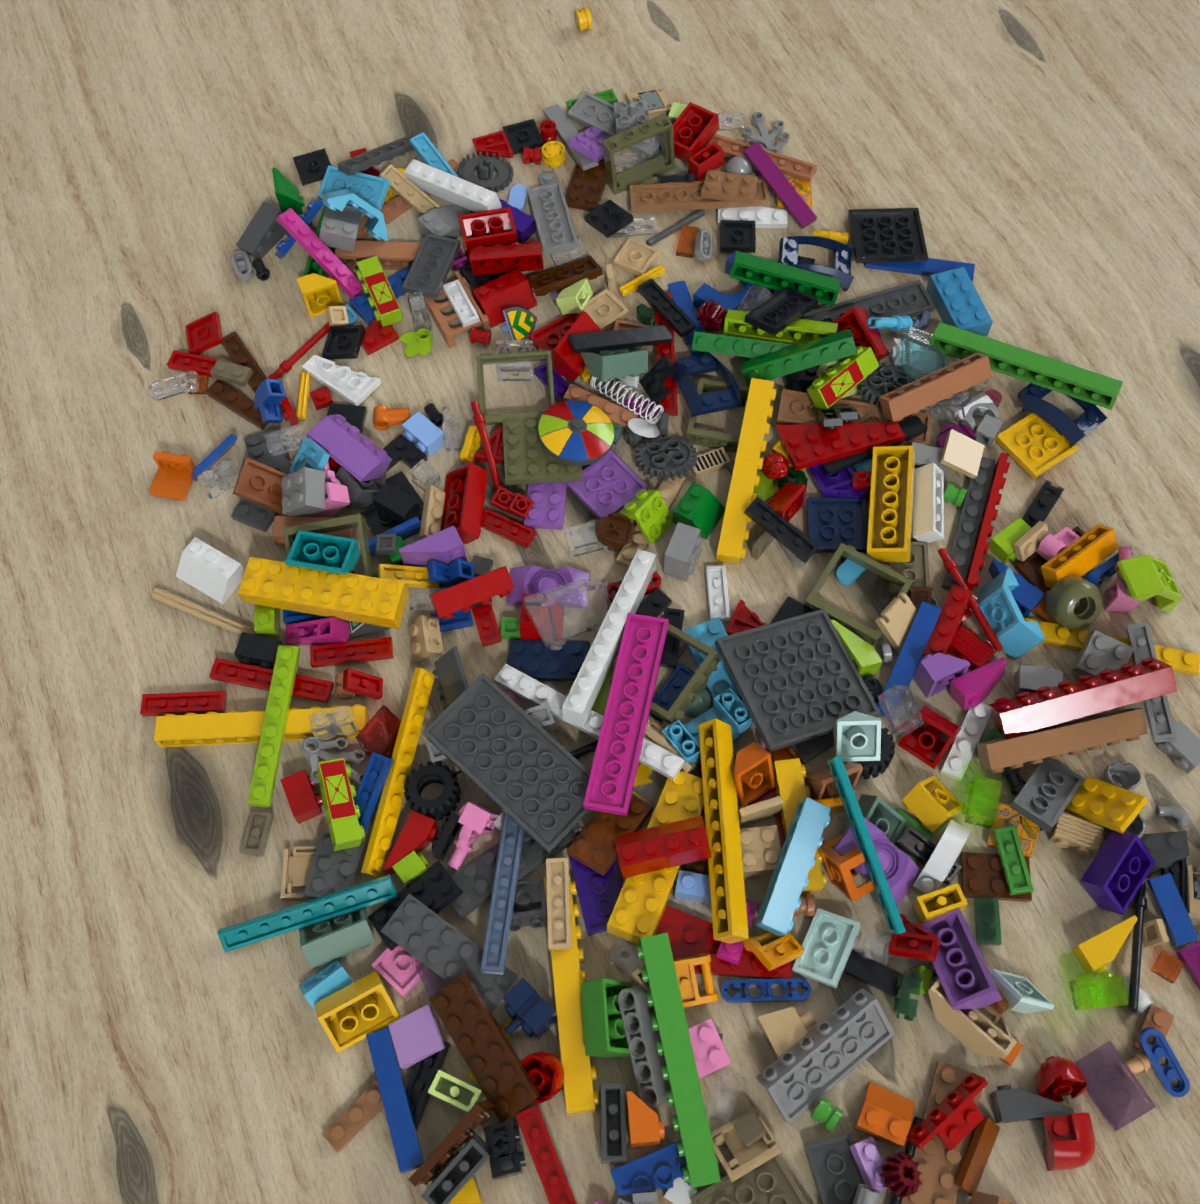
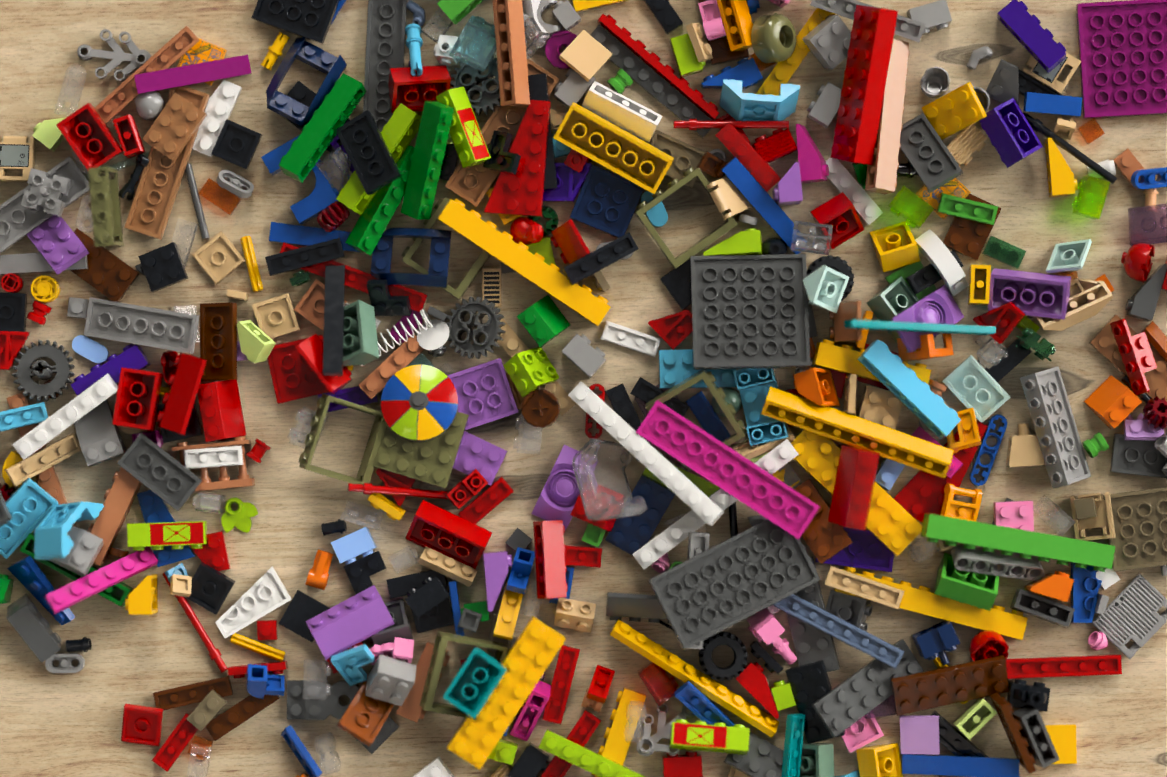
camera: 70 degrees left, 25 degrees up
shield [501,307,537,346] -> none

